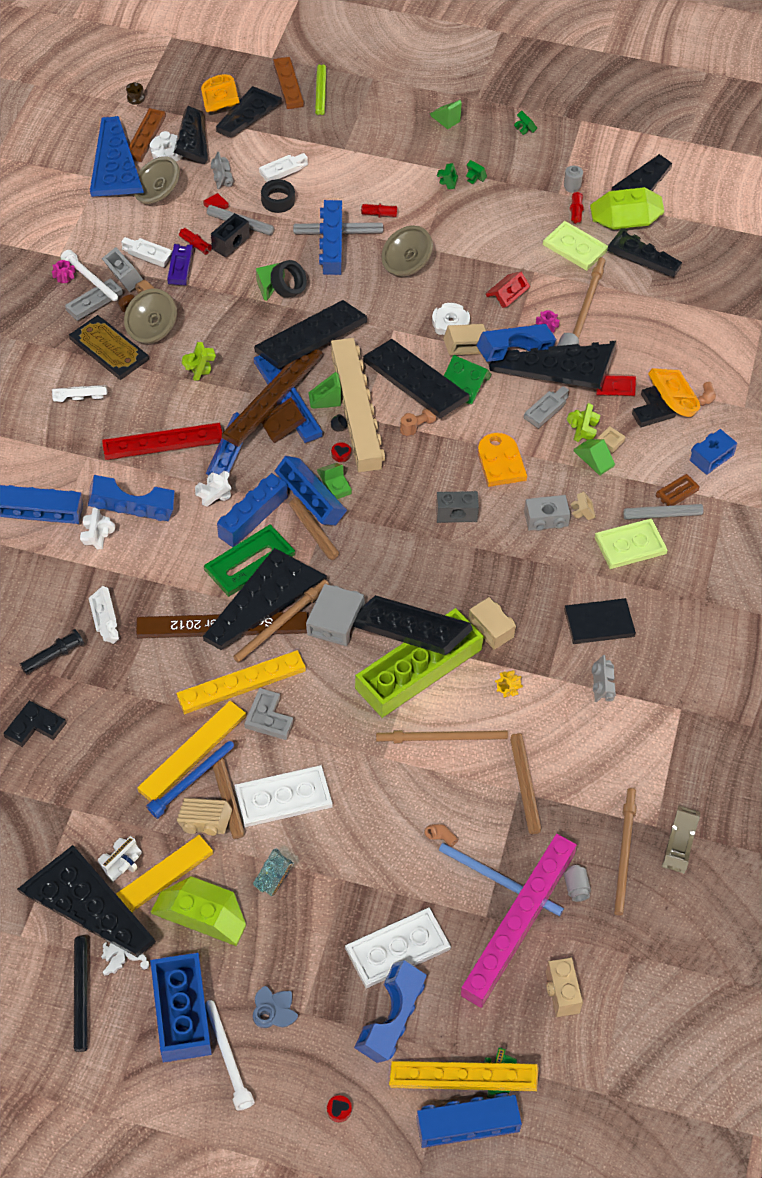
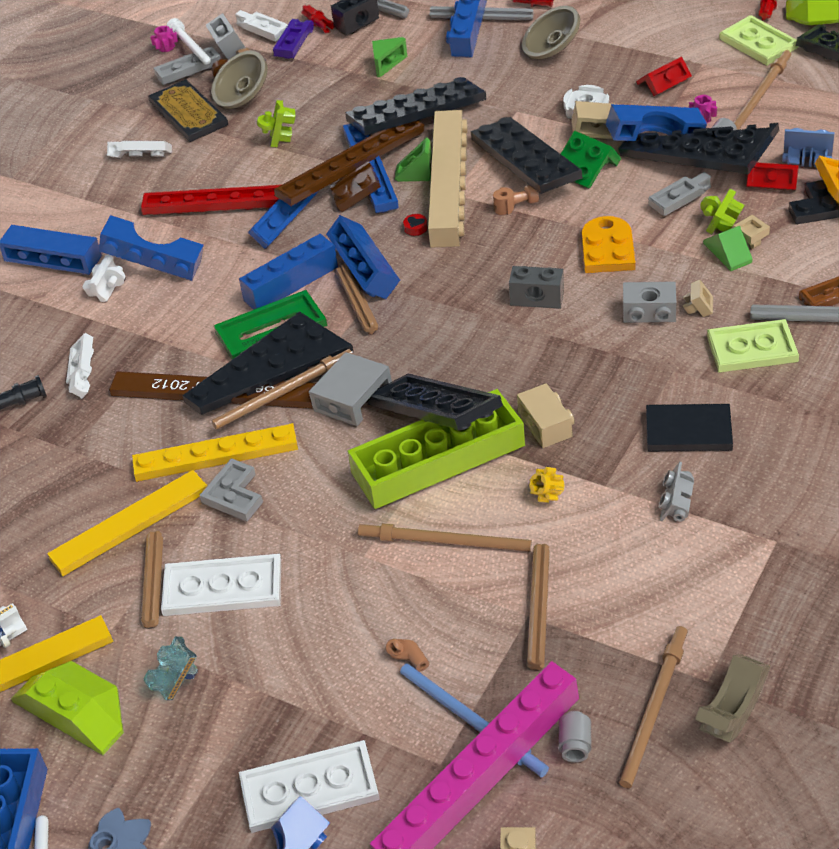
camera: 20 degrees right, 10 degrees down
blue piece [146,741,234,819] -> none
tan brick [177,798,232,836] -> none
white hips [195,471,231,507] -> none
black tyre [271,260,307,298] -> none
bright green slope [317,463,352,499] -> none
black hinge [330,414,347,432] -> none
none -> medium blue hinge [782,128,835,167]

